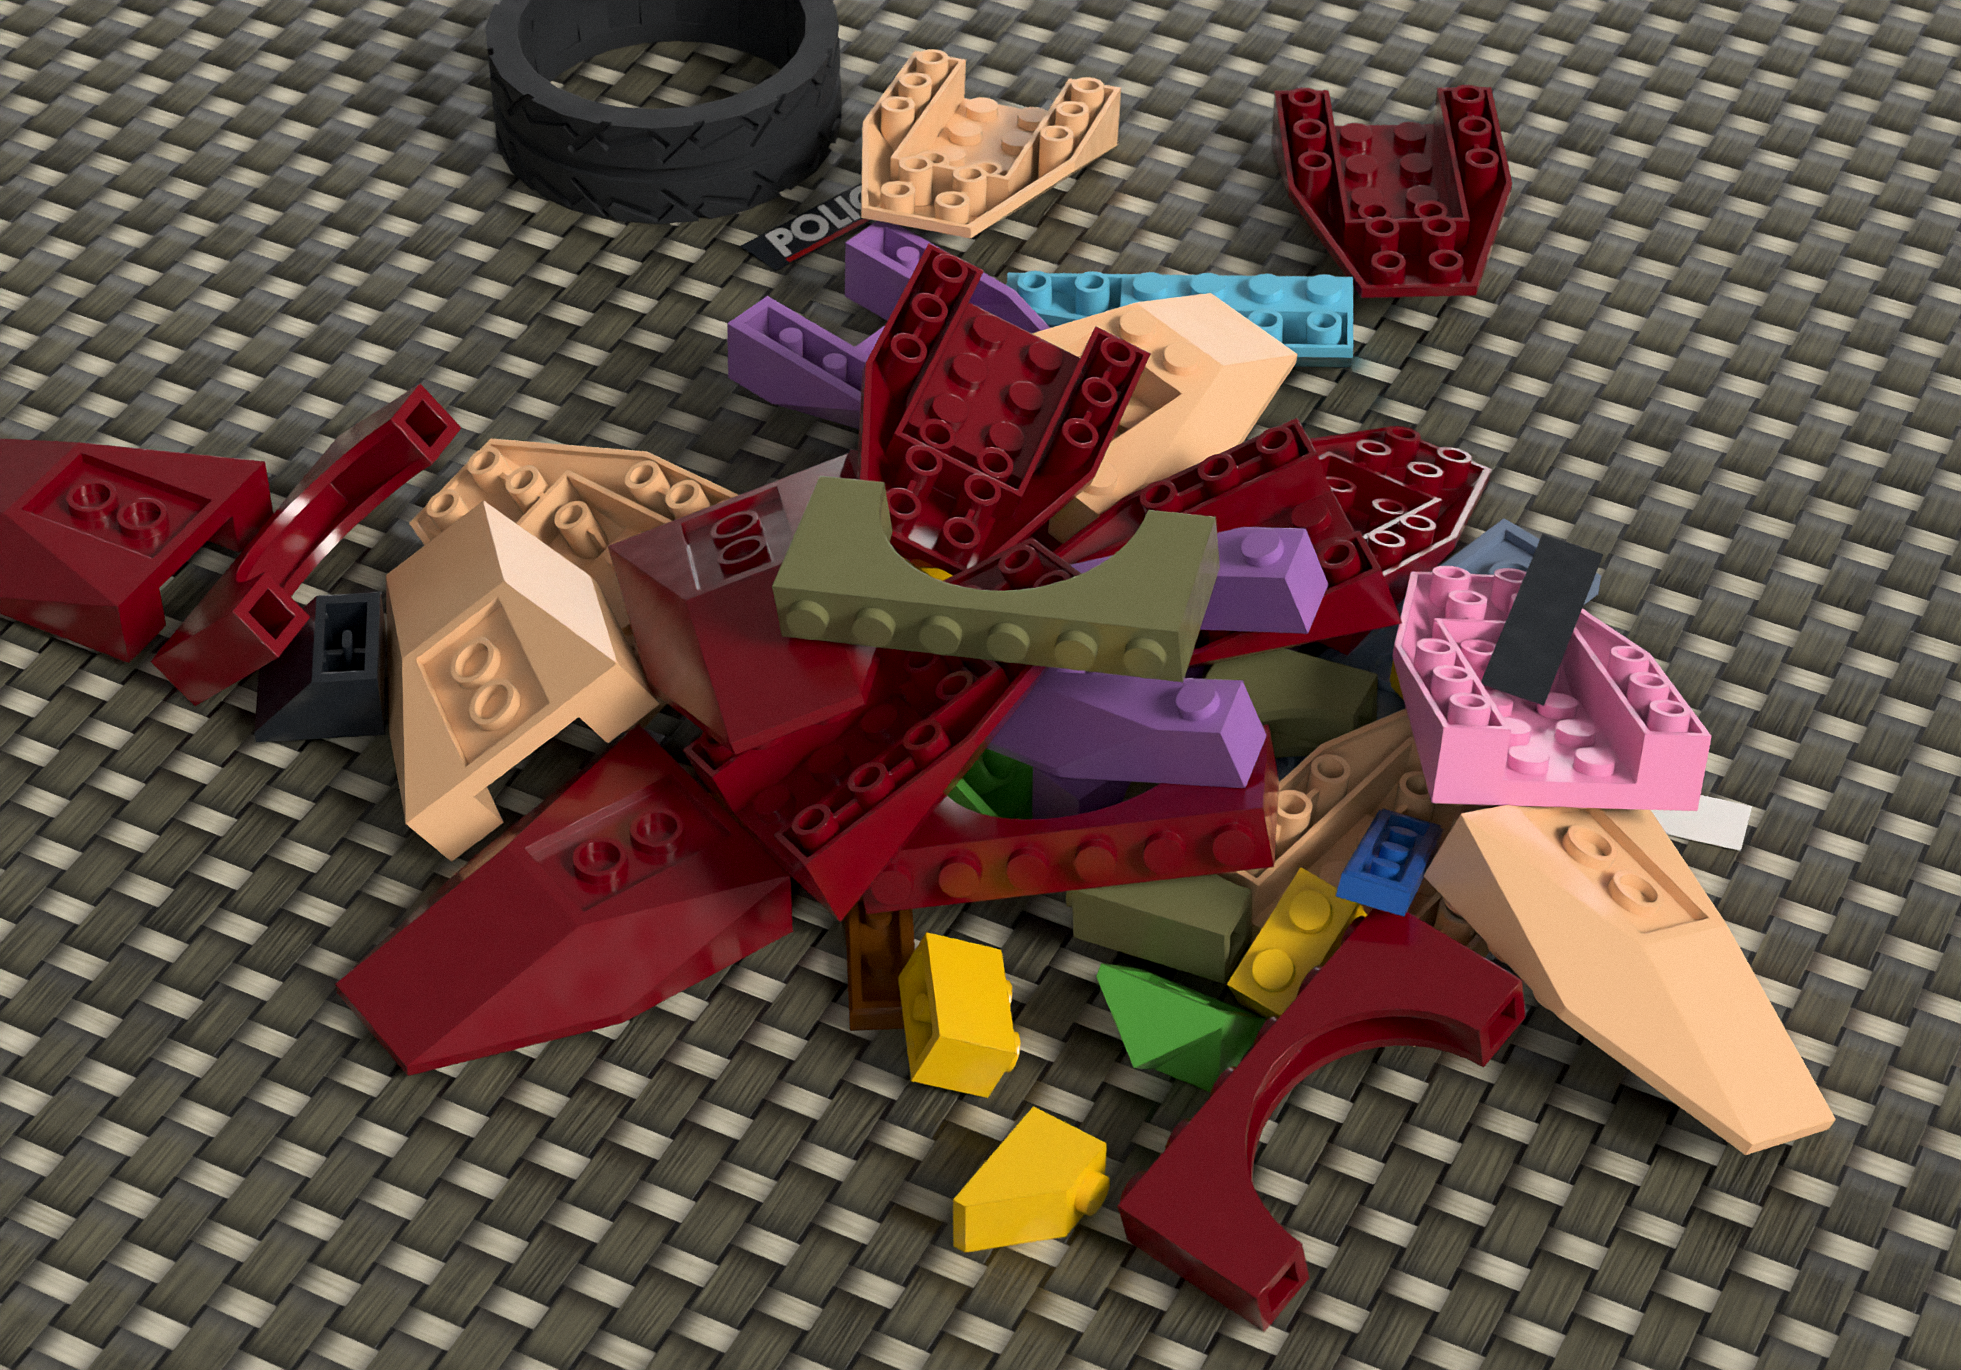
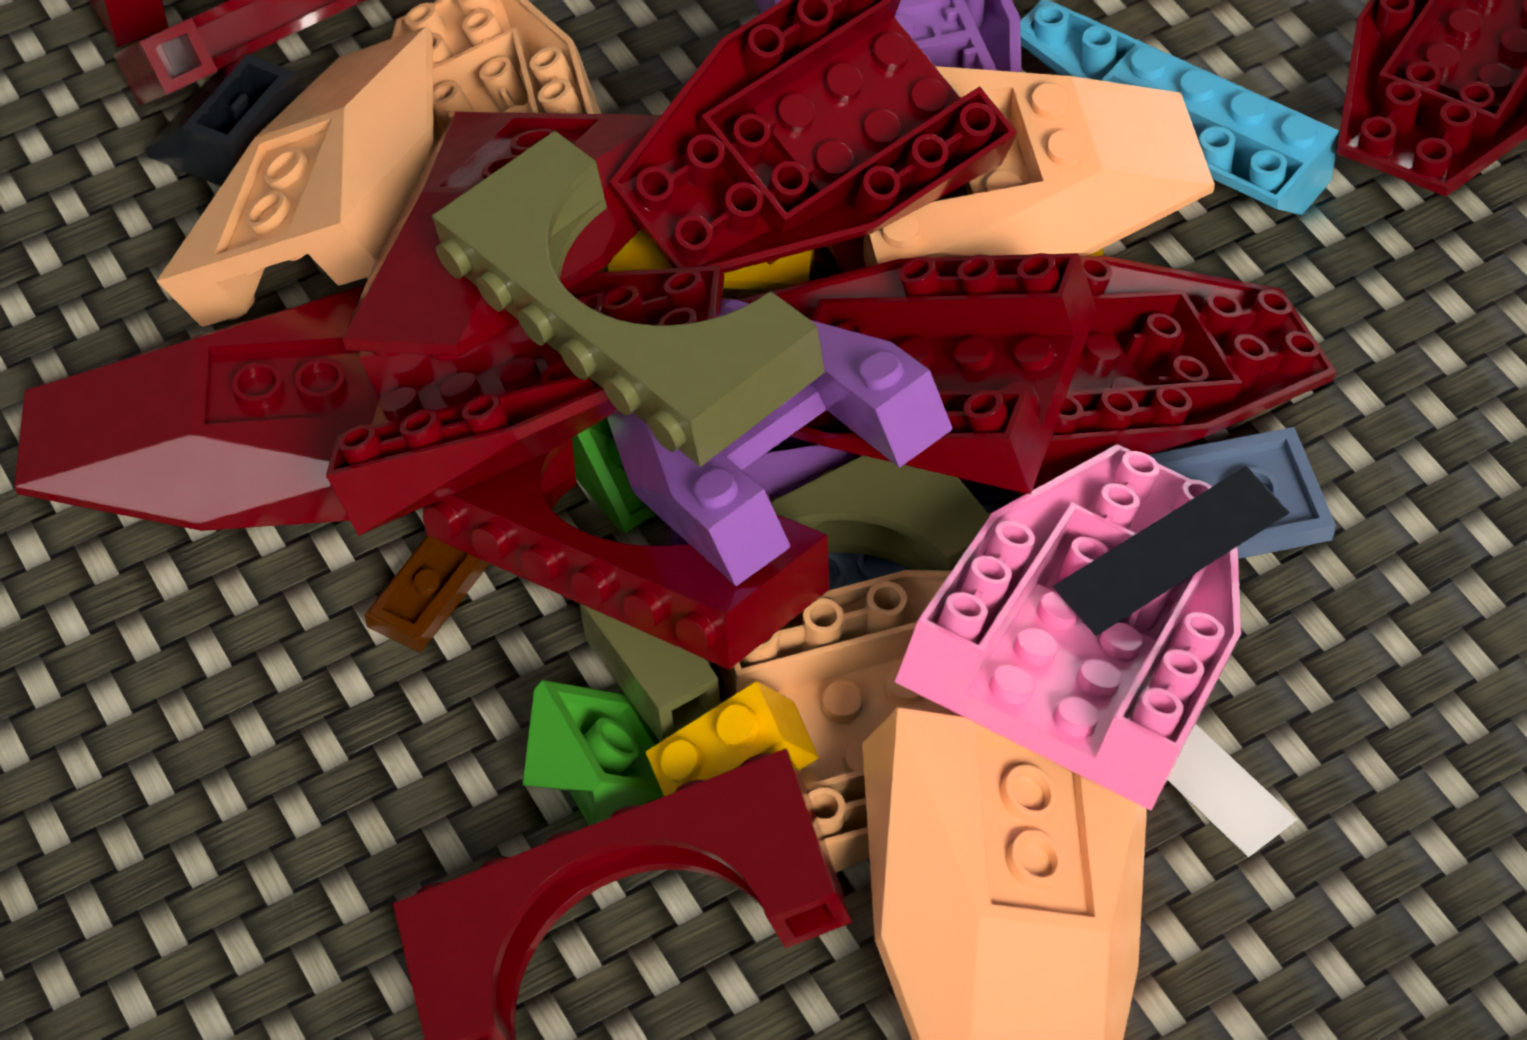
camera: 35 degrees right, 10 degrees up
yellow brick [898,932,1020,1098] -> none
yellow slope [953,1106,1110,1253] -> none
blue tile [1336,809,1443,917] -> none

